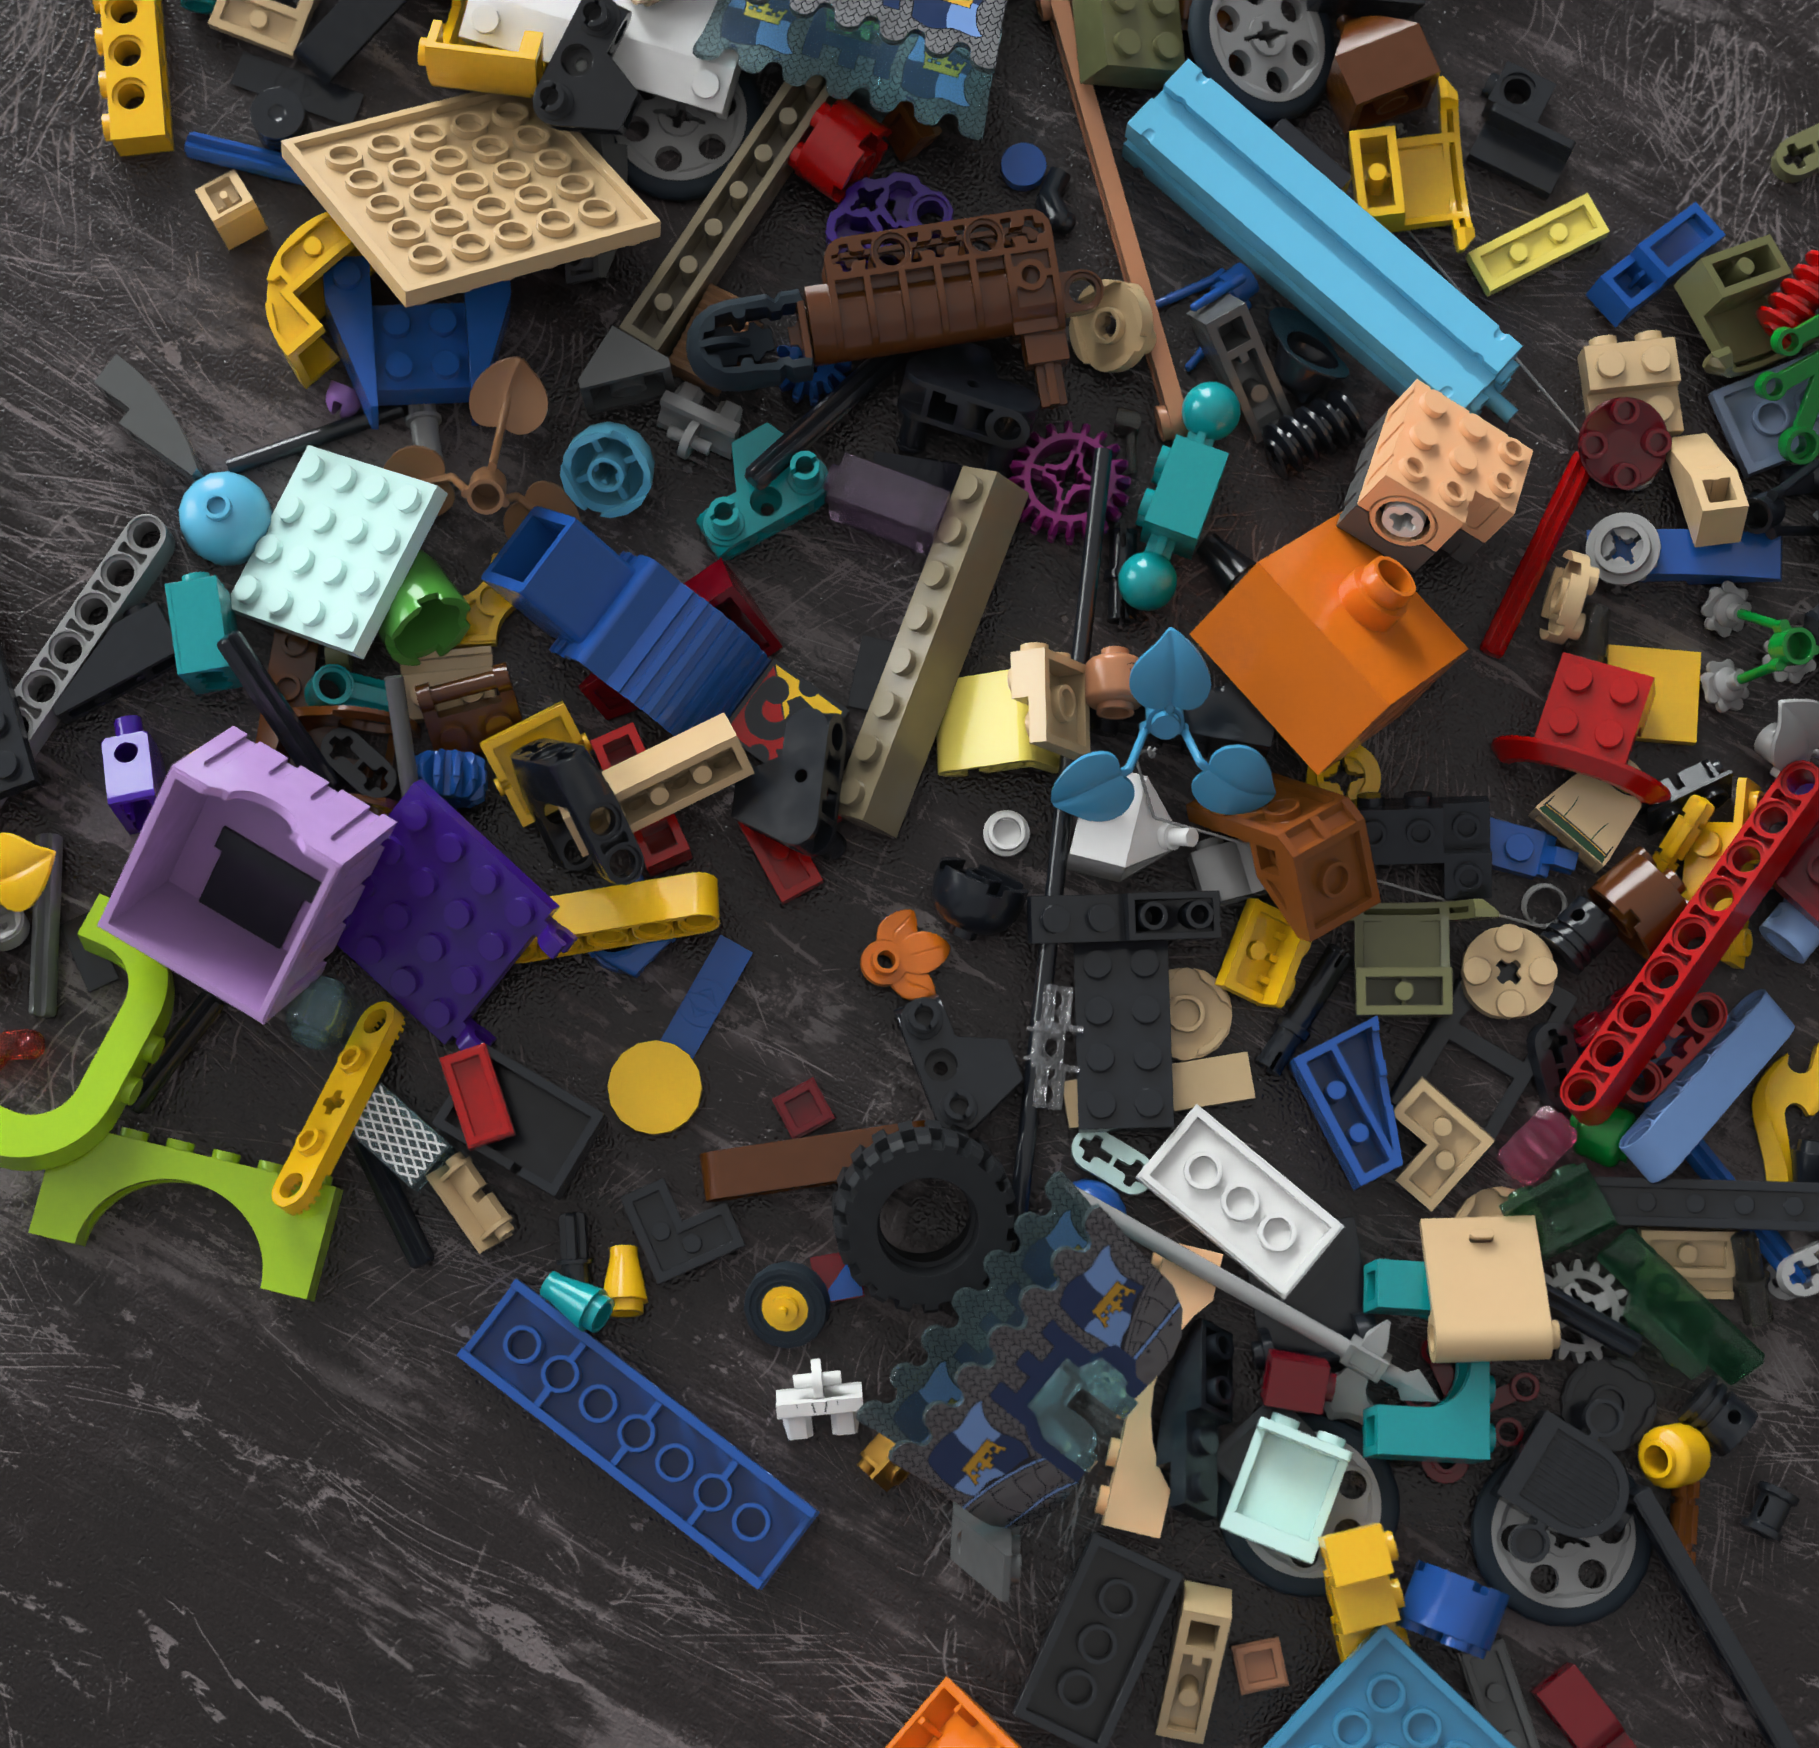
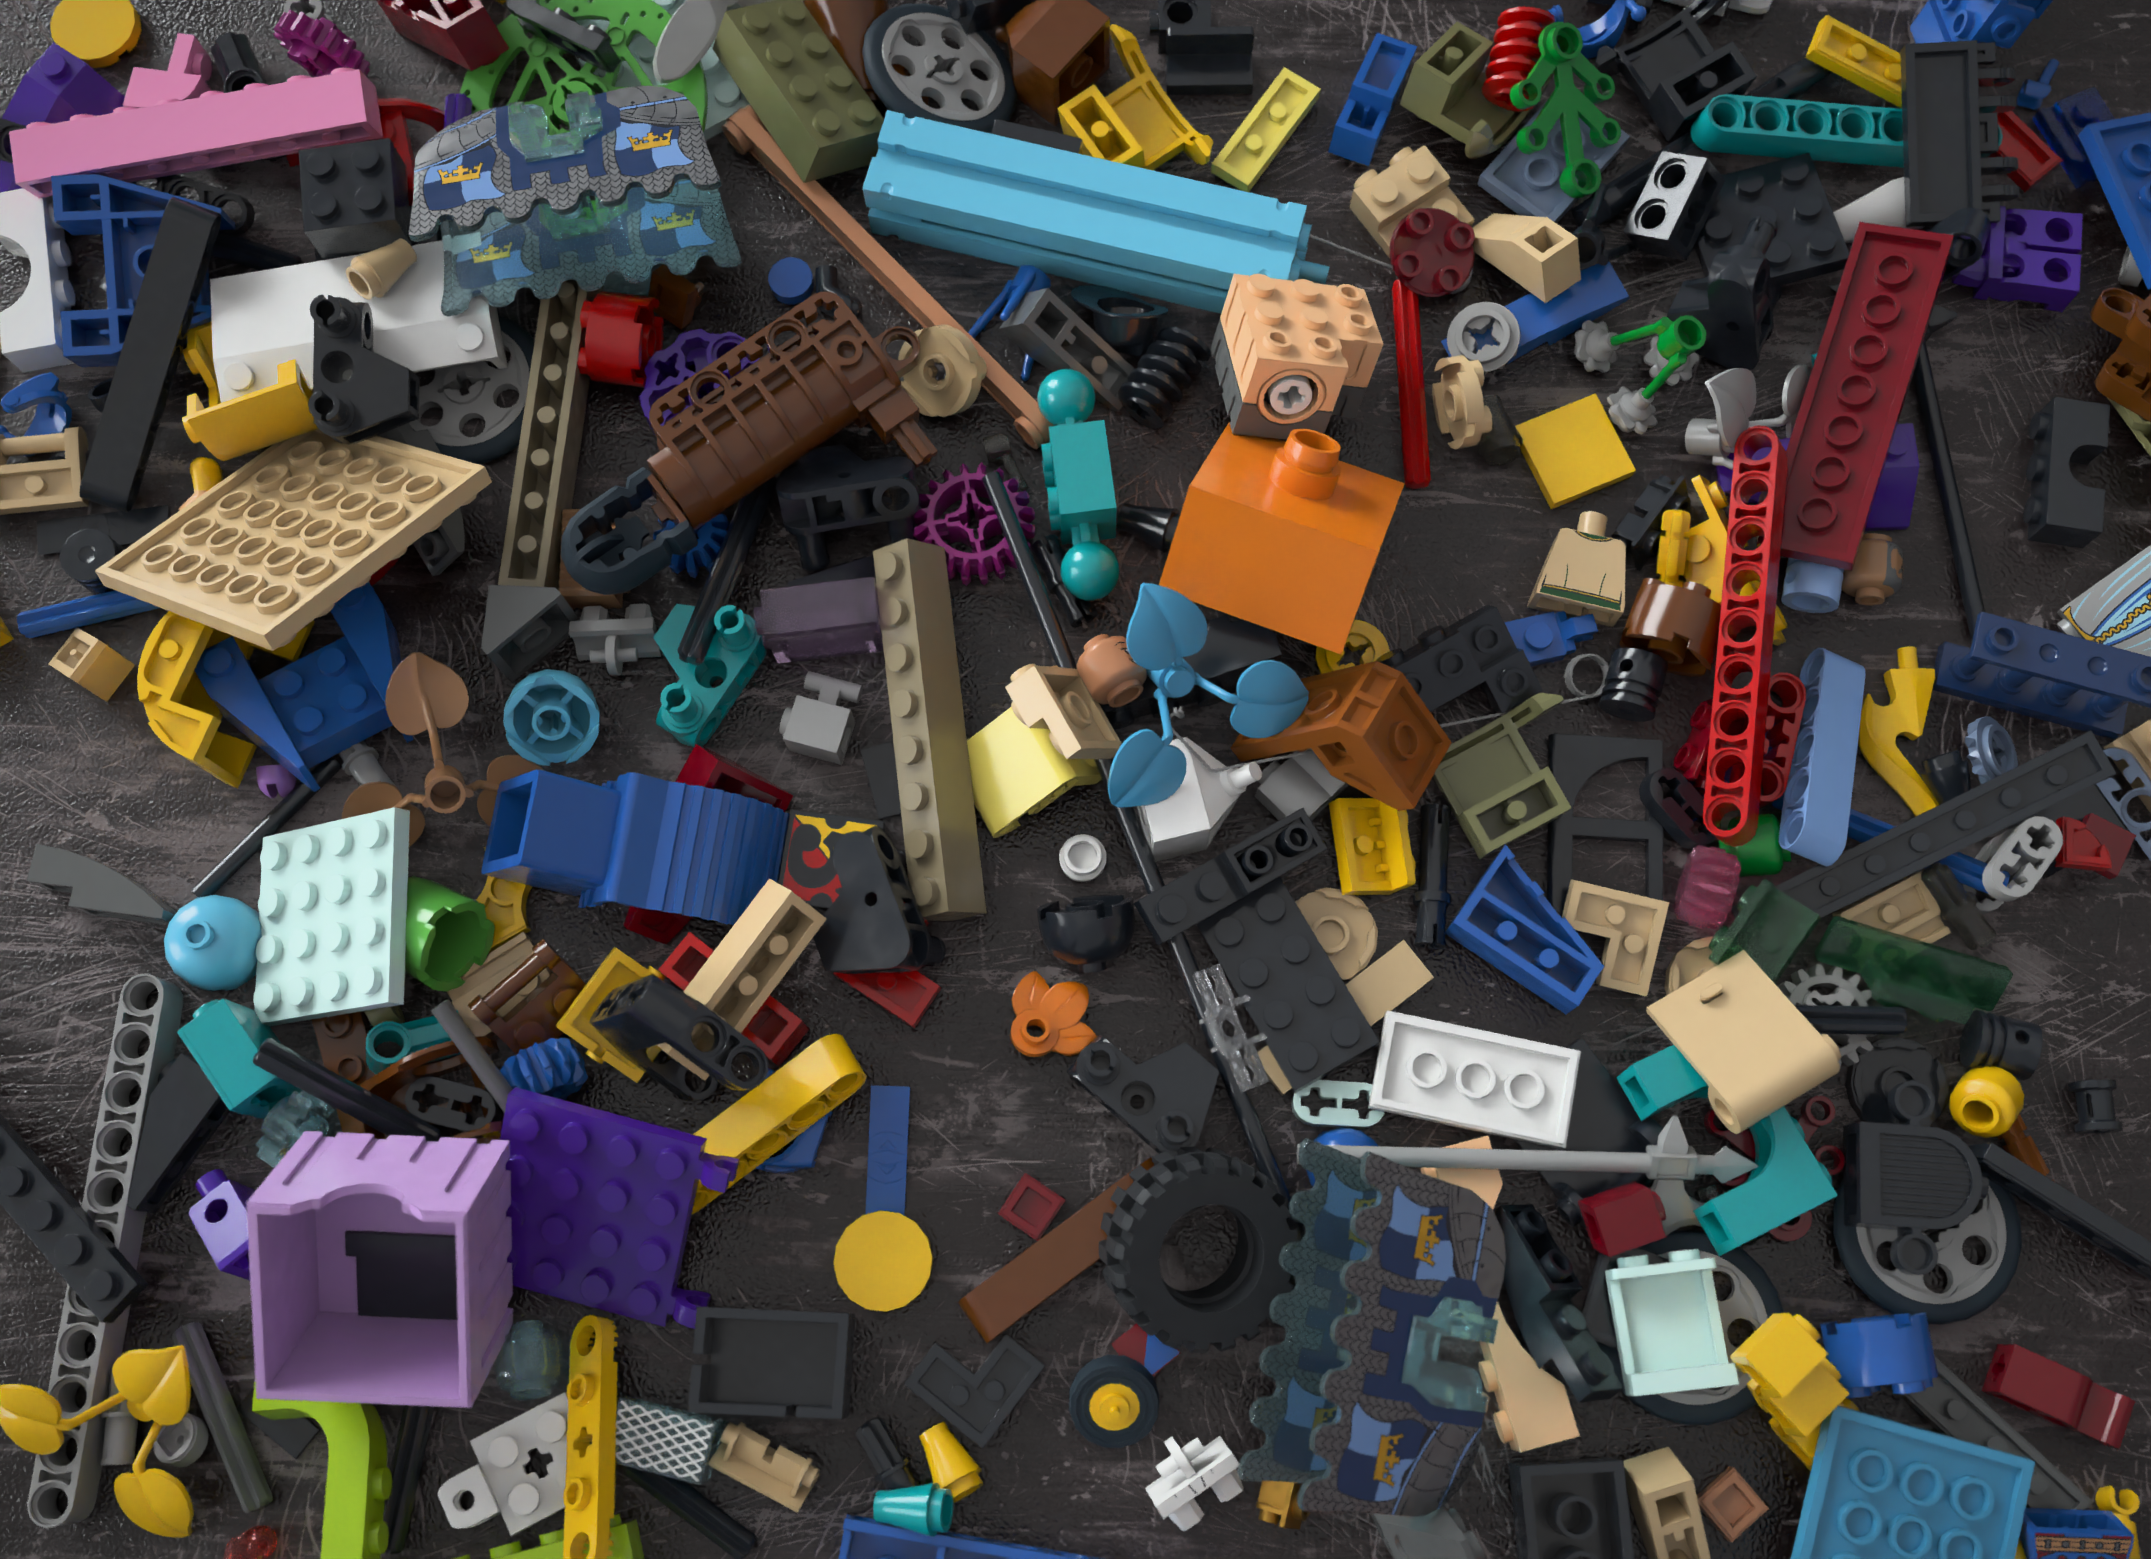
camera: 25 degrees left, 5 degrees down
red tile [439,1043,516,1150] -> none
tan plate [1460,924,1558,1020] -> none
red piece [1491,652,1671,805] -> none
none -> yellow arm [178,457,223,511]
none -> clear light blue gear [256,1090,334,1168]
none -> white plate [438,1392,568,1536]
none -> light grey brick [779,671,863,765]

